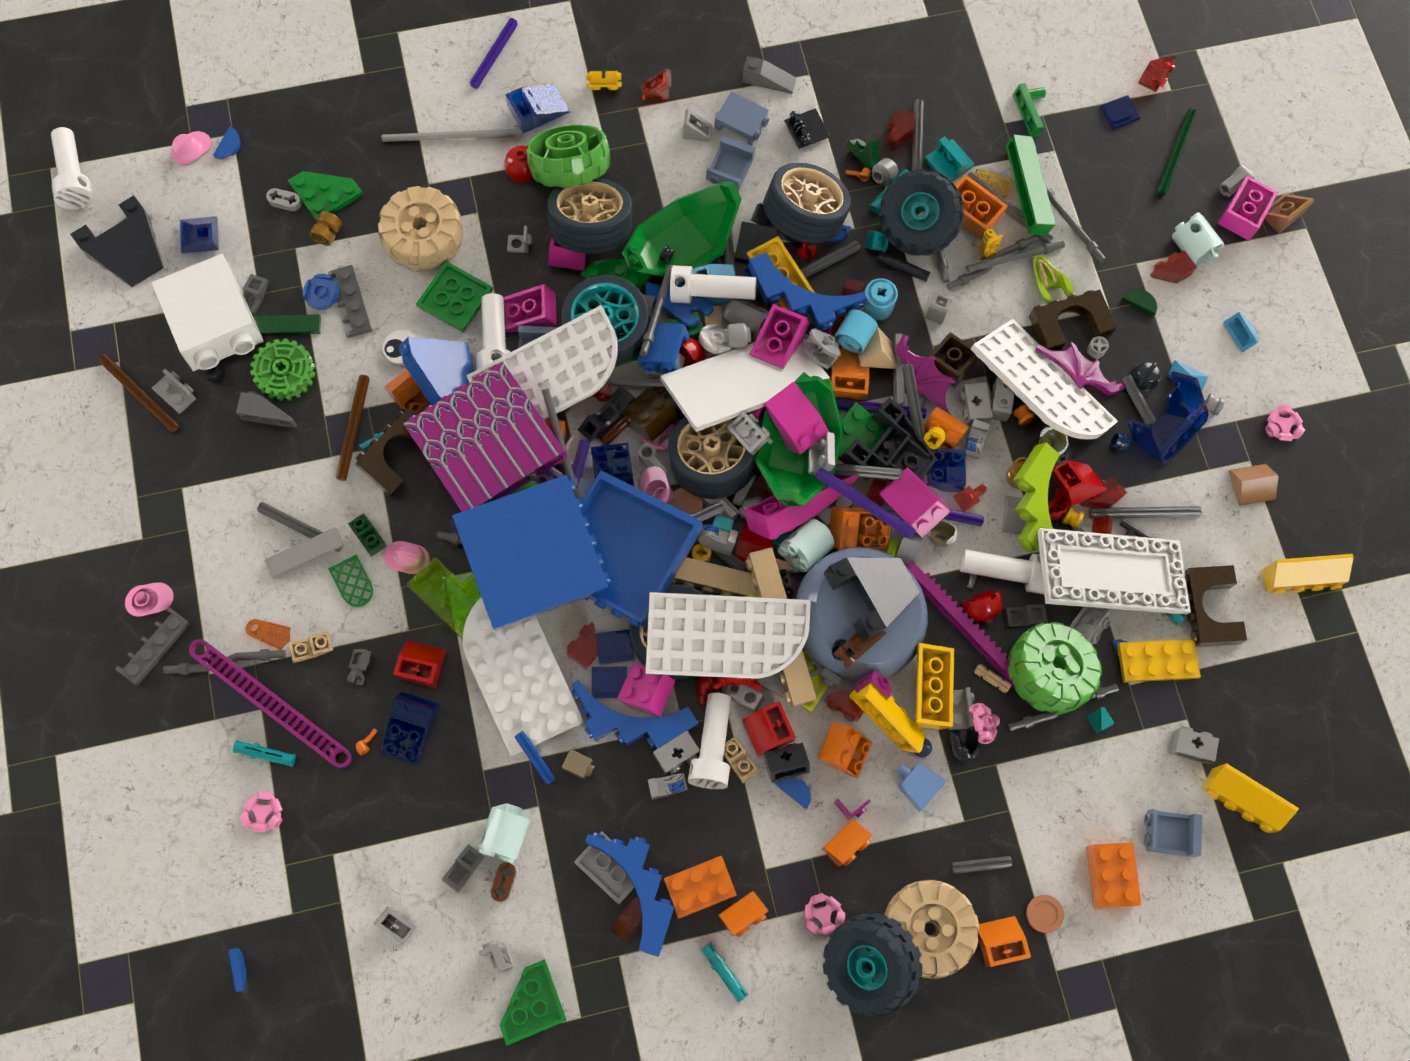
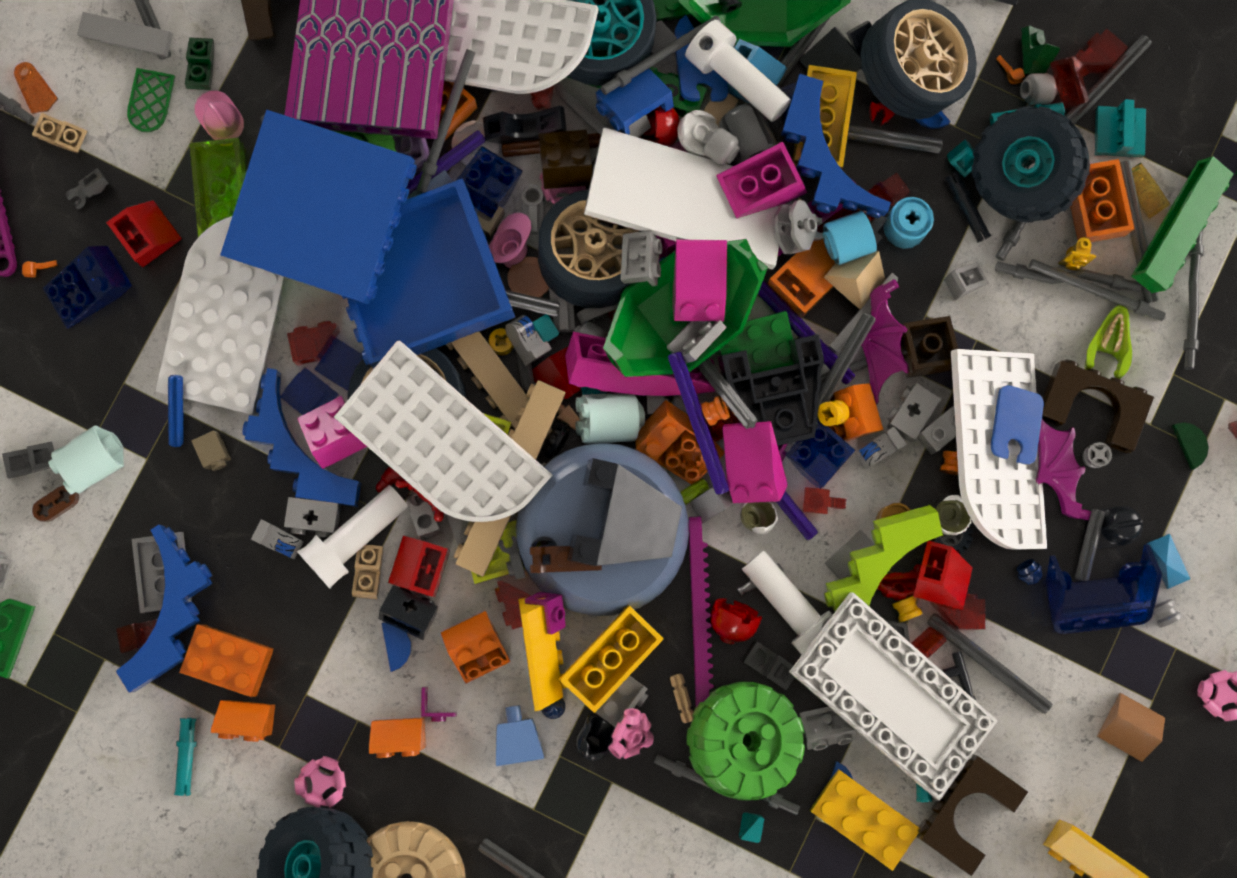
camera: 40 degrees right, 10 degrees up
none -> orange wheel [701,396,730,426]
none -> piece [991,385,1044,465]
none -> clear red slope [1050,56,1089,108]

